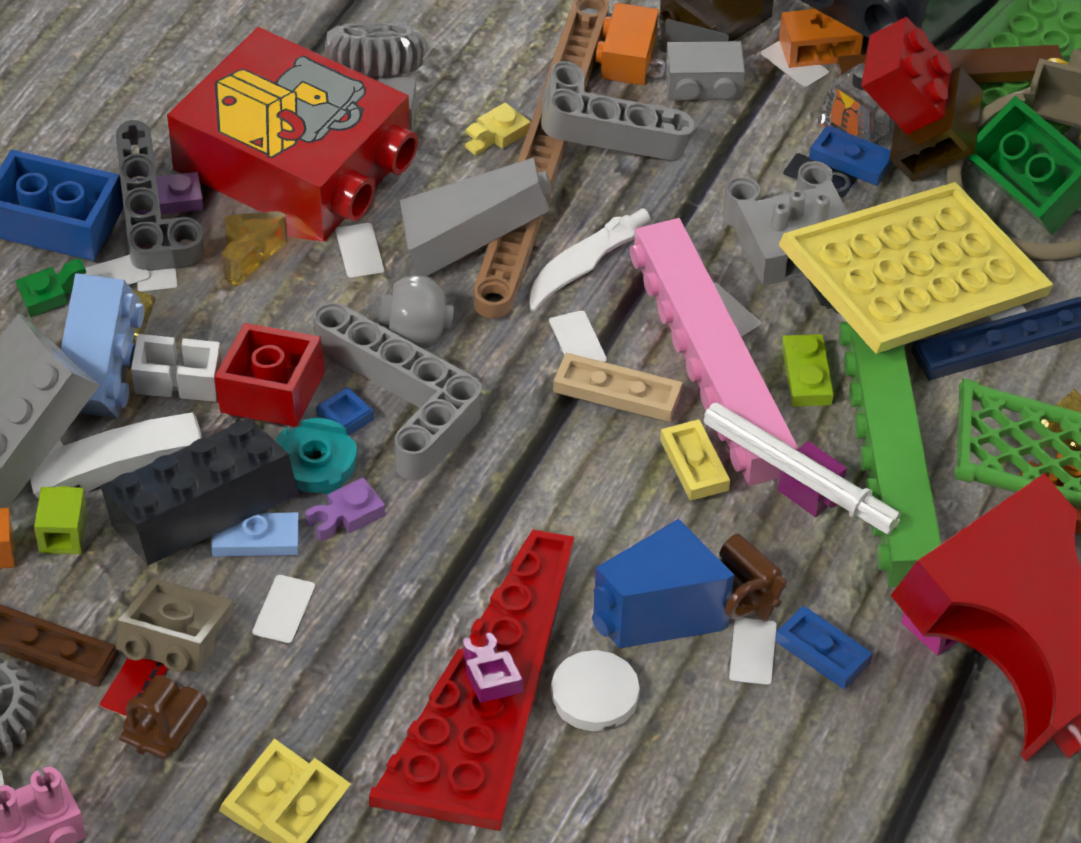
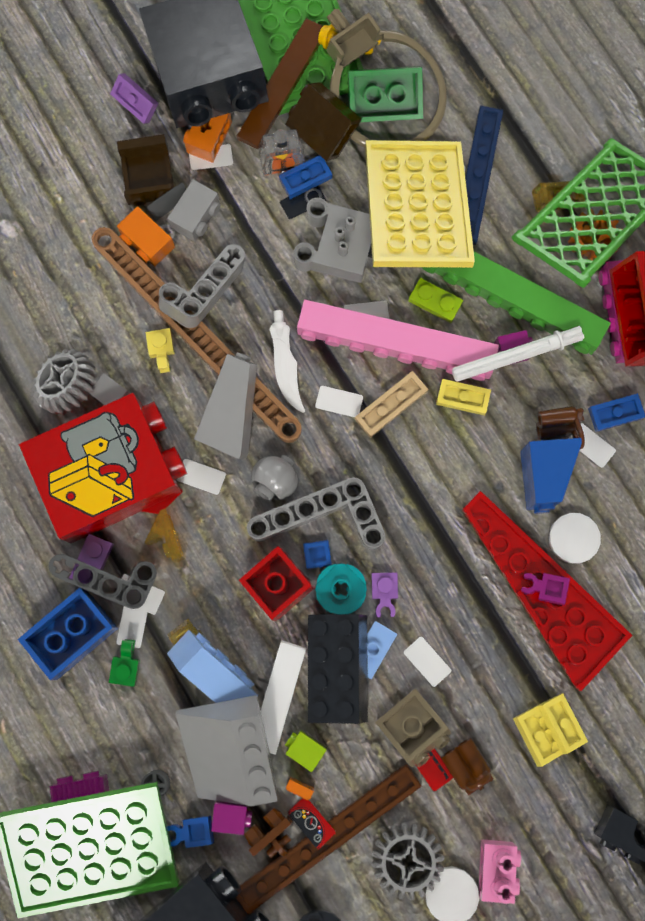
camera: 55 degrees left, 30 degrees up
white piece [131,334,222,402] -> none
red brick [861,17,952,135] -> none

